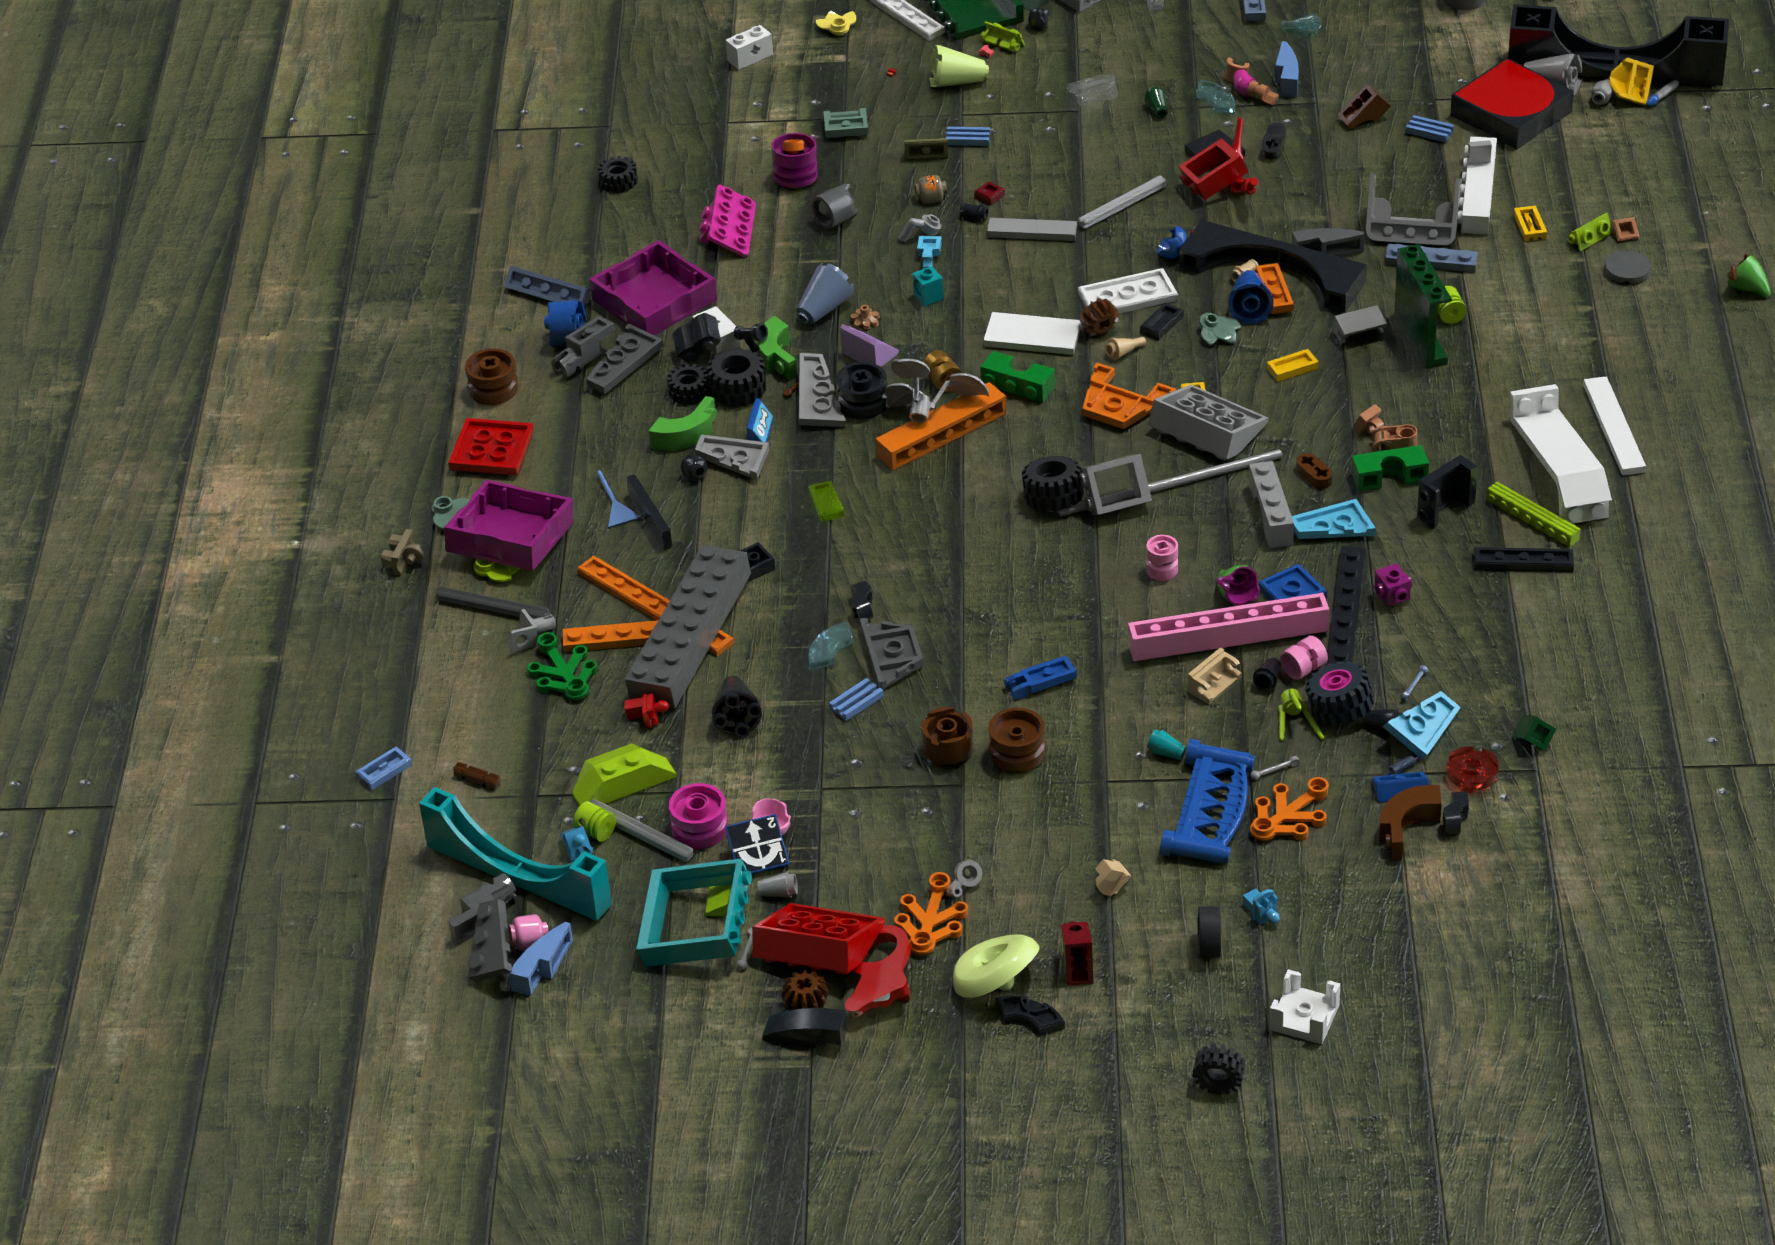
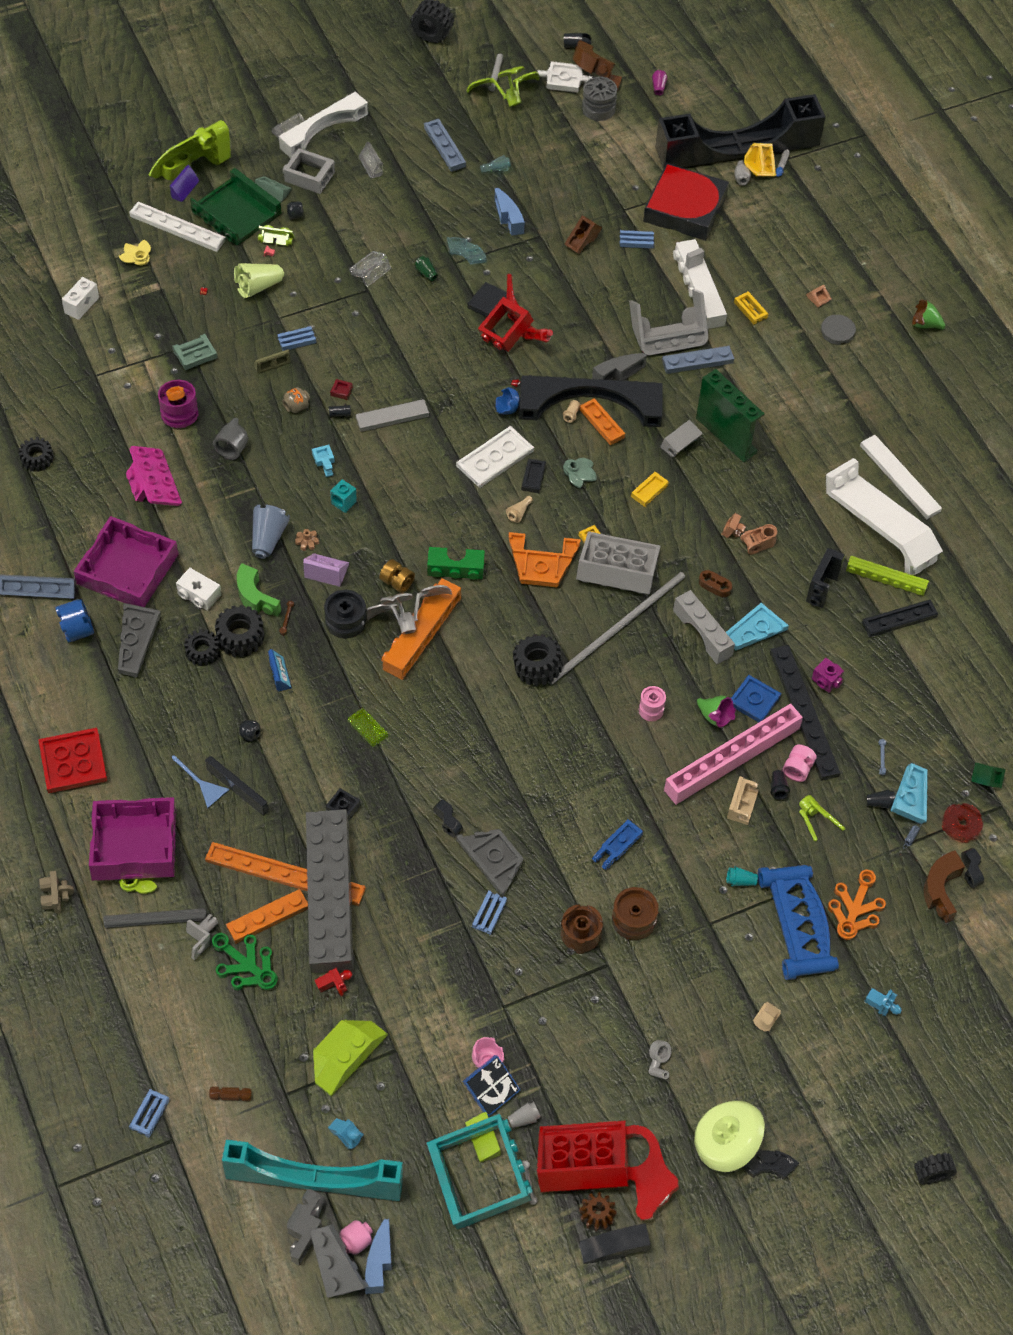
camera: 30 degrees left, 15 degrees up
sand green plate [432,496,470,530] -> none
reddish brown wheel [465,349,519,405] -> none
dark grey plate [551,316,615,379] -> none
lime piece [573,801,617,842] -> none
light grey axle [591,799,693,862] -> none
bright green arch [649,396,717,451] -> none
dark pink wheel [669,783,728,849] -> none
black brick [673,313,721,361] -> none
light grey wing [695,434,769,480] -> none
black cone [711,676,762,738] -> none
black piece [734,323,768,353] -> none
light grey wing [799,353,846,427] -> none
clear light blue tile [809,621,854,669] -> none
orange plant [894,872,968,955] -> none
light grey plate [898,214,941,242] -> none
white tile [984,312,1082,355] -> none
dark red torso [1061,921,1094,986] -> none
light grey axle [1078,176,1166,229] -> none
reddish brown gear [1079,298,1119,337] -> none
light grey window [1079,454,1152,515] -> none
black tyre [1197,906,1221,958] -> none
nougat piece [1225,57,1279,105] -> none
blue cone [1228,270,1274,324] -> none
light grey hinge [1250,756,1300,780] -> none
black piece [1262,122,1286,159] -> none
white panel [1270,969,1340,1044] -> none
black wheel [1305,662,1375,726] -> none
green arch [1351,445,1429,492] -> none
blue slope [1372,771,1429,802] -> none
light grey cone [1524,53,1582,96] -> none
lime hinge [1567,213,1612,251] -> none

